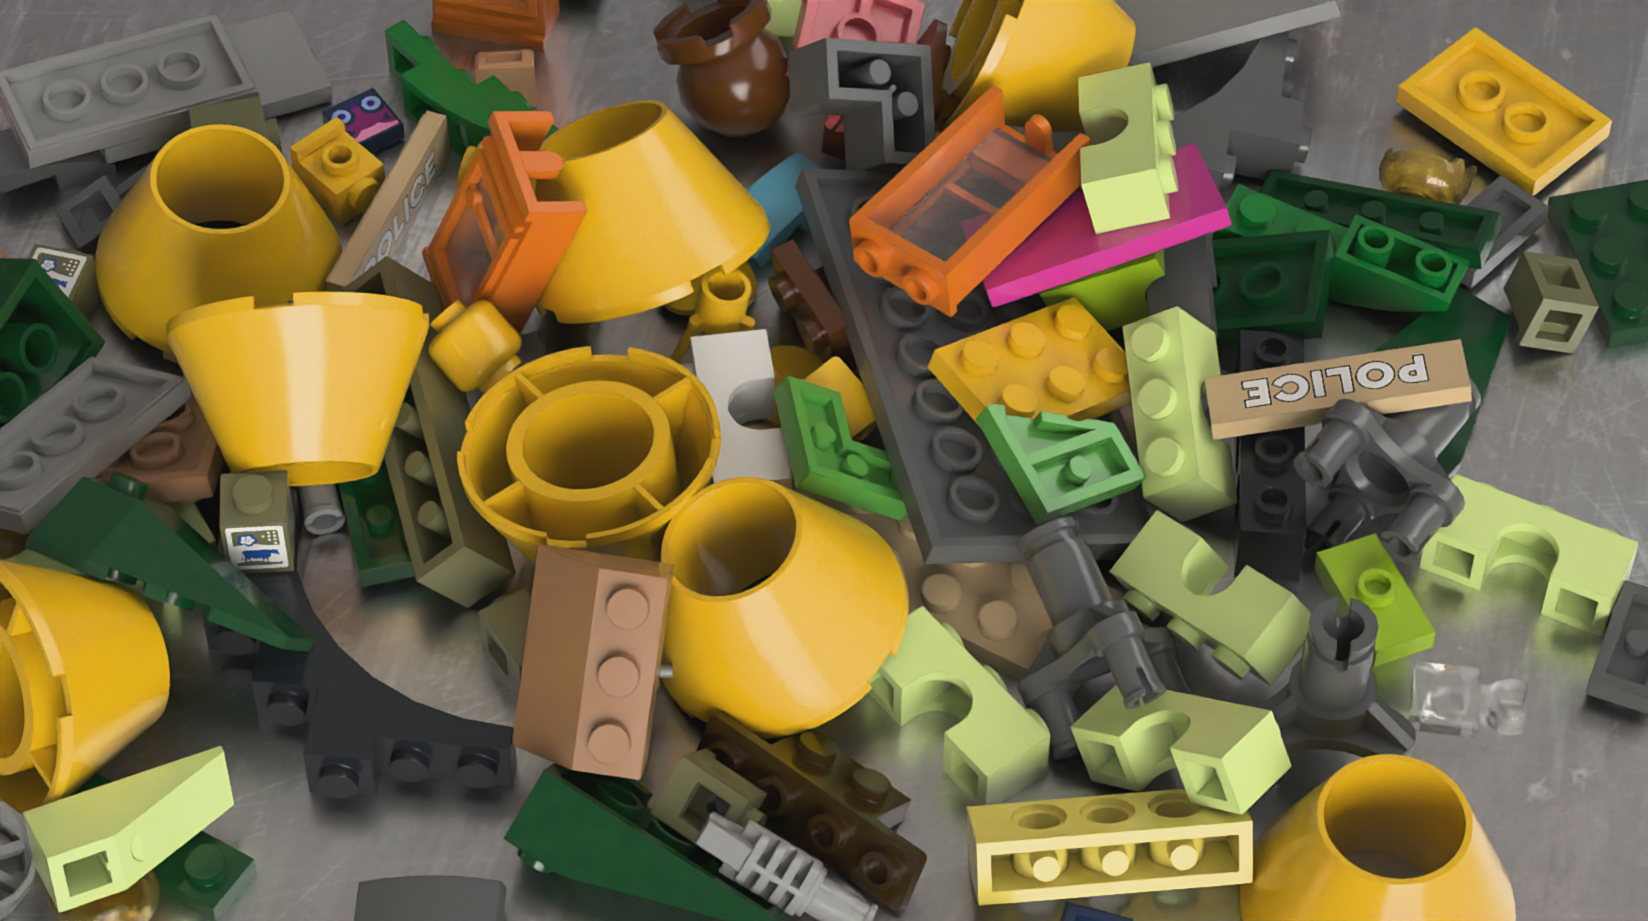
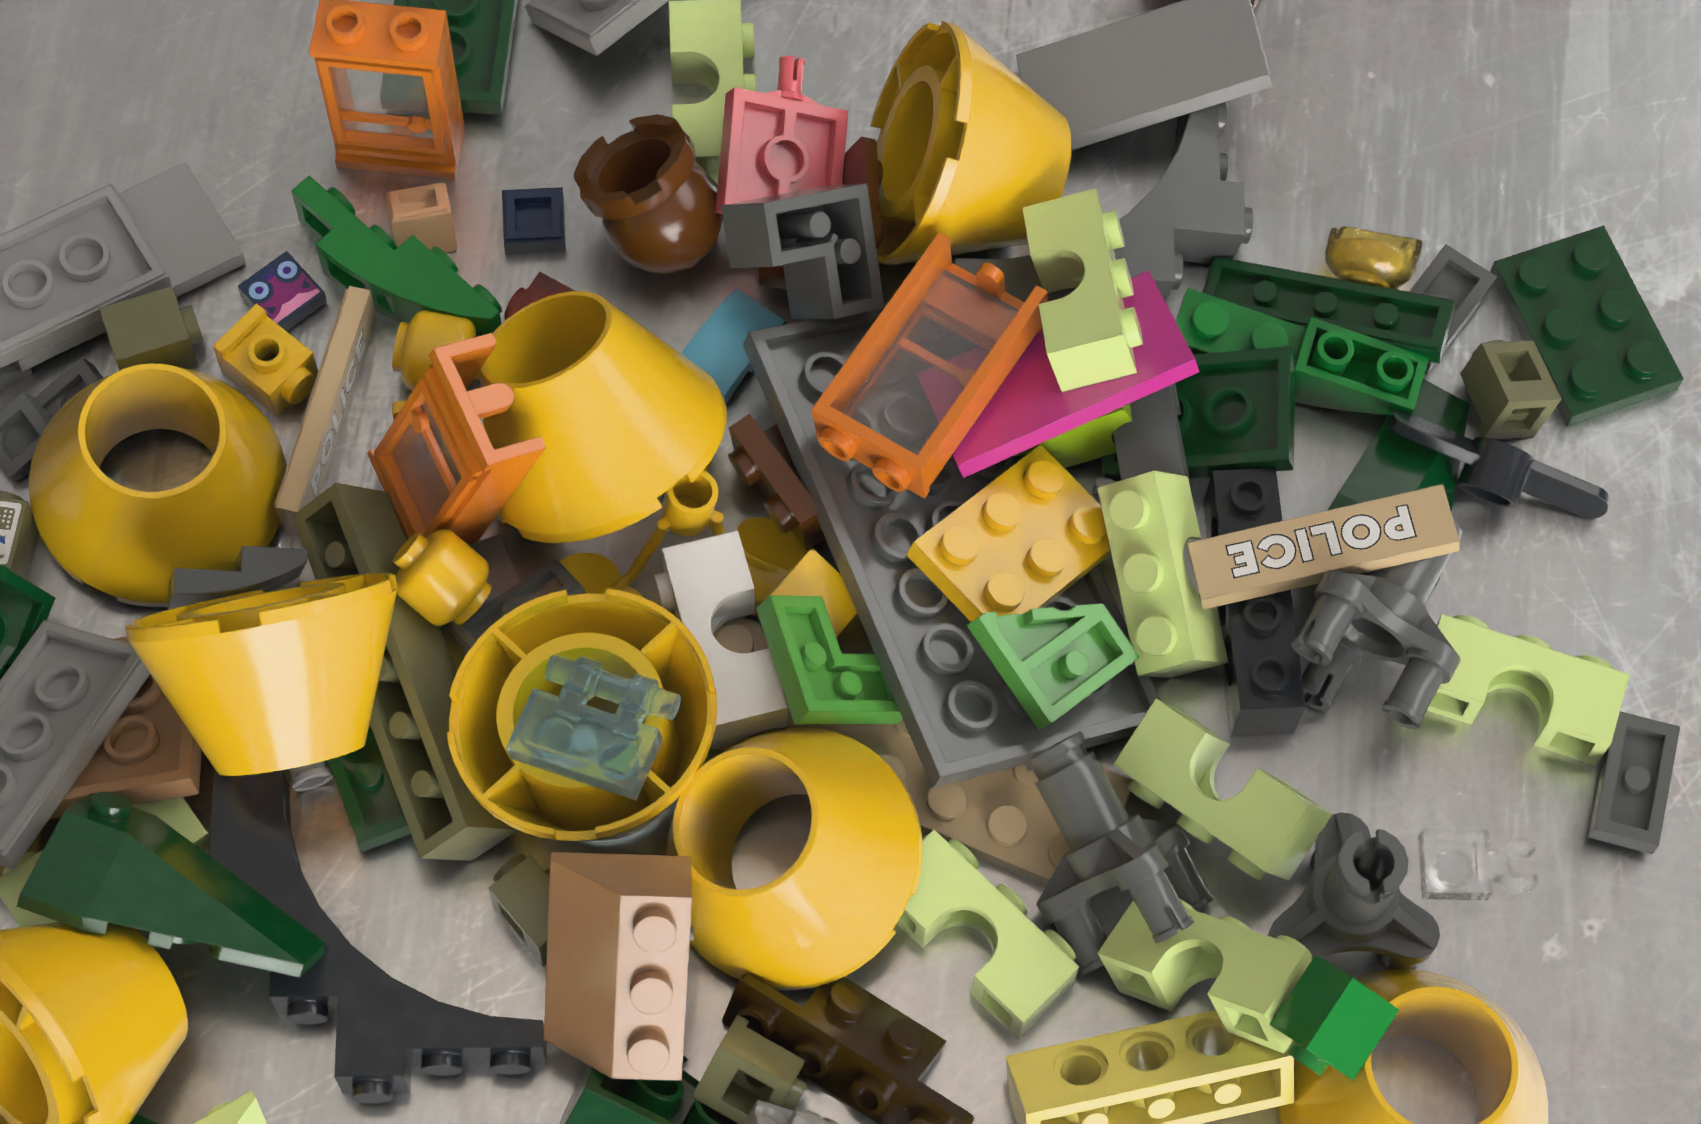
camera: 10 degrees left, 15 degrees up
olive brick [219,470,295,574] -> none
lime brick [1314,533,1436,667] -> none
yellow plate [1396,27,1612,196] -> none
none -> dark blue tile [502,187,566,254]
none -> clear light blue plate [506,655,681,800]
none -> green brick [1270,955,1399,1080]
none -> black piece [1387,410,1610,518]

